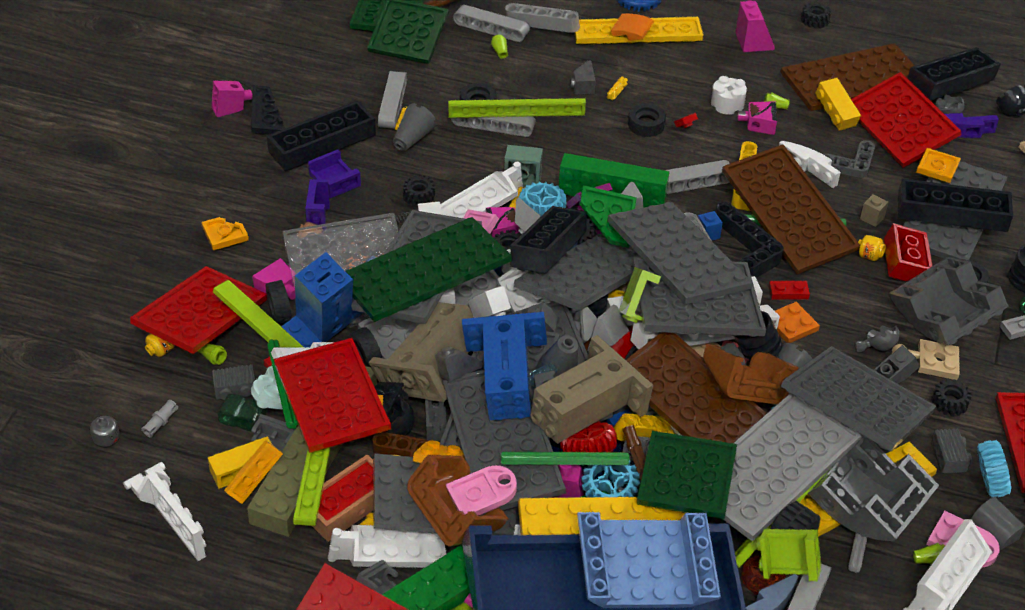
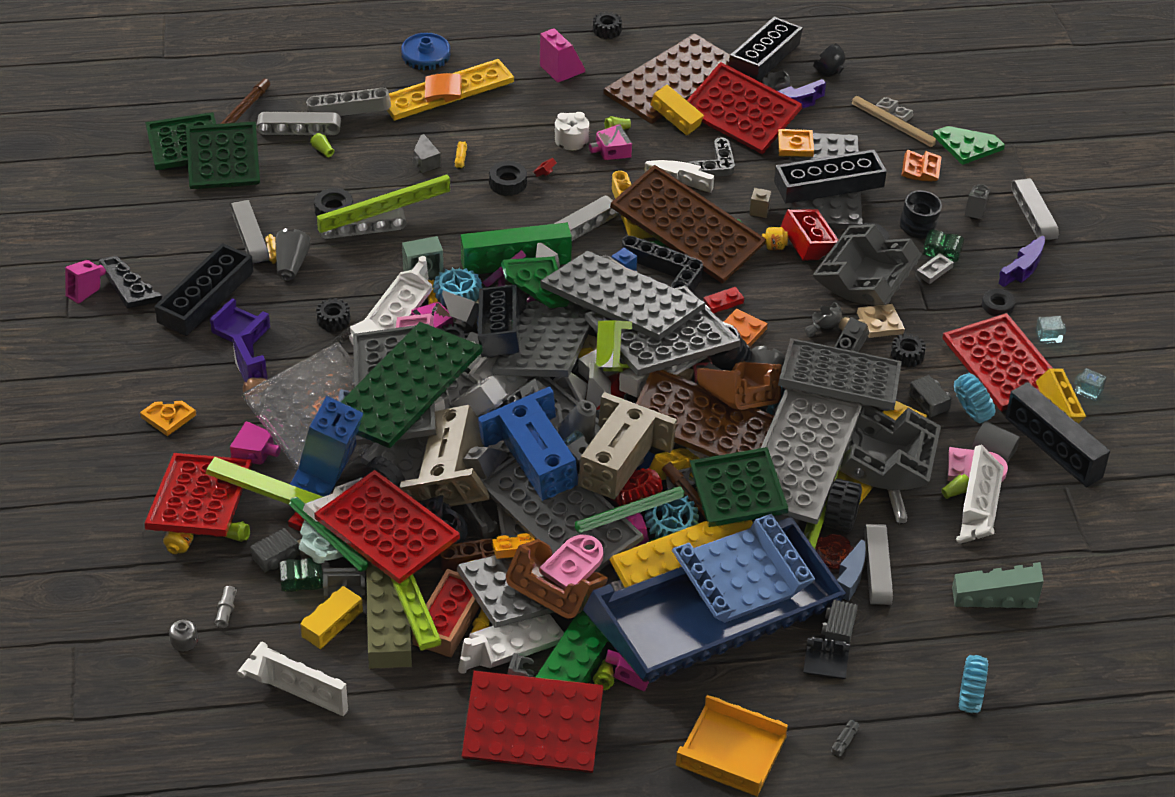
camera: 25 degrees left, 0 degrees up
light orange plate [224,440,283,504] -> none
black tyre [265,280,292,324] -> none
lime panel [757,529,822,581] -> none

